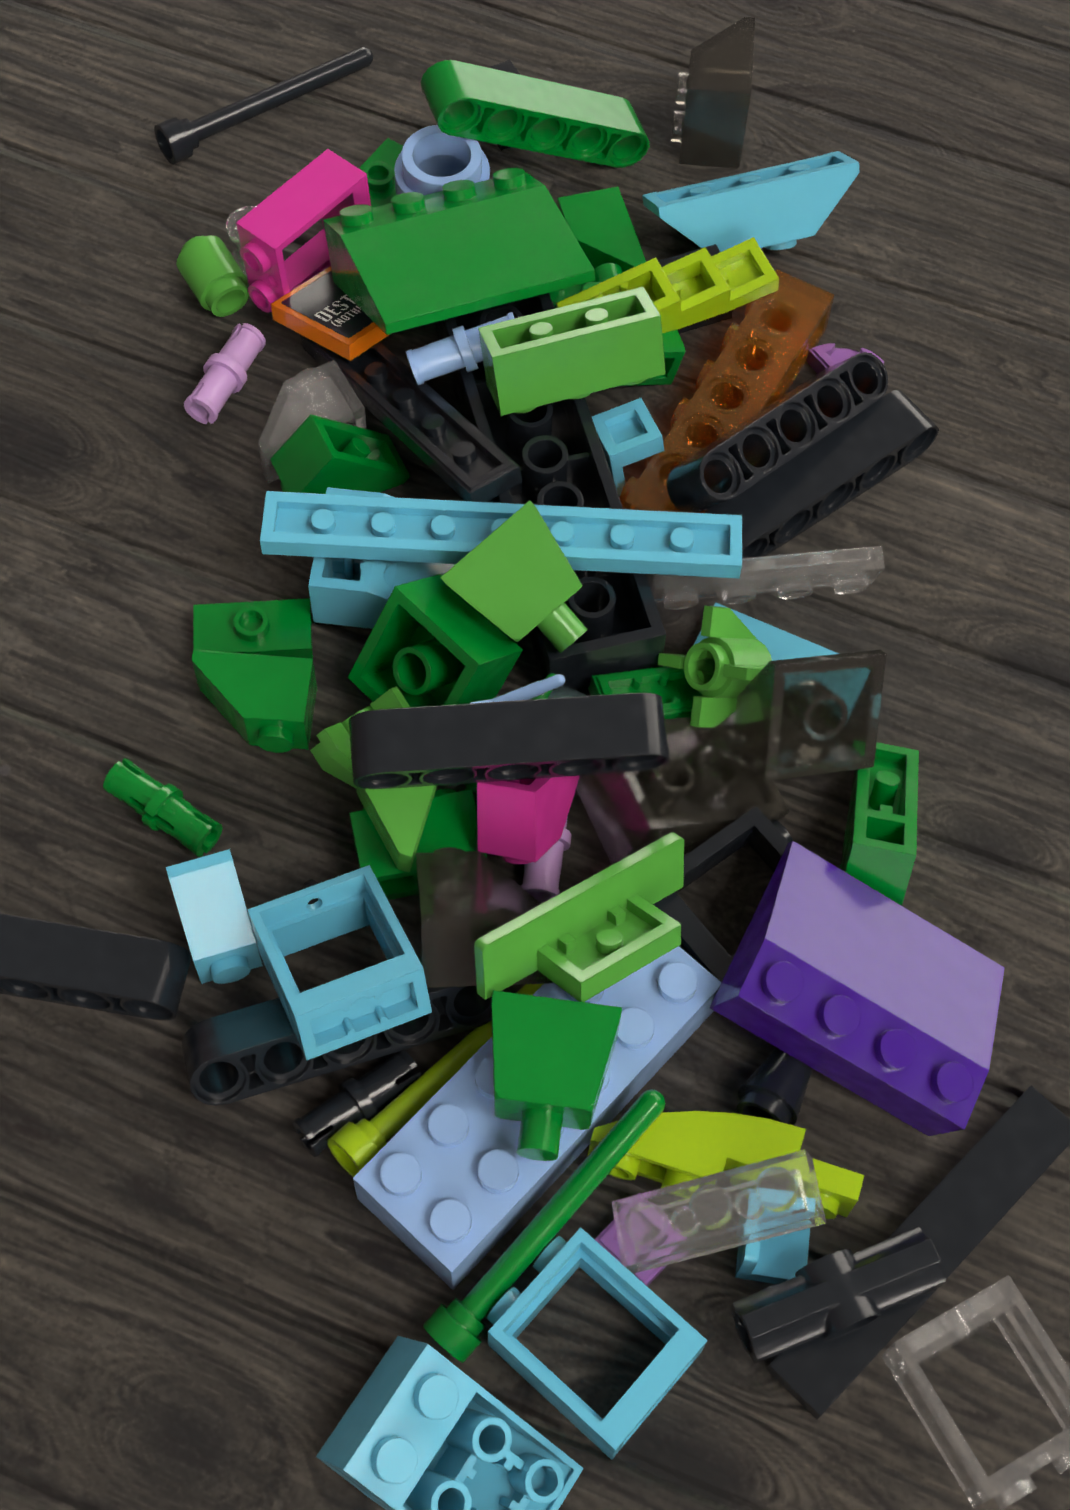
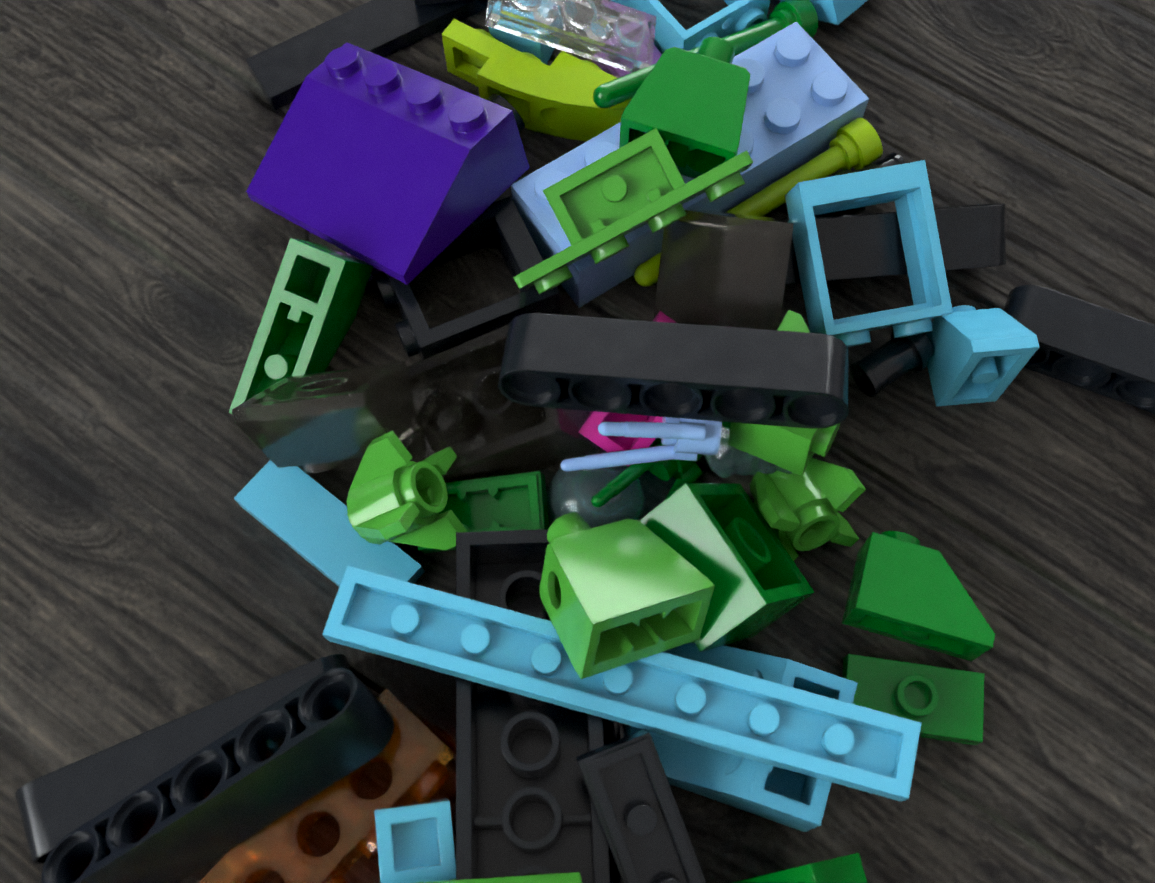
camera: 165 degrees left, 5 degrees up
green pin [103,758,223,857] -> none
clear plate [647,546,885,610] -> none

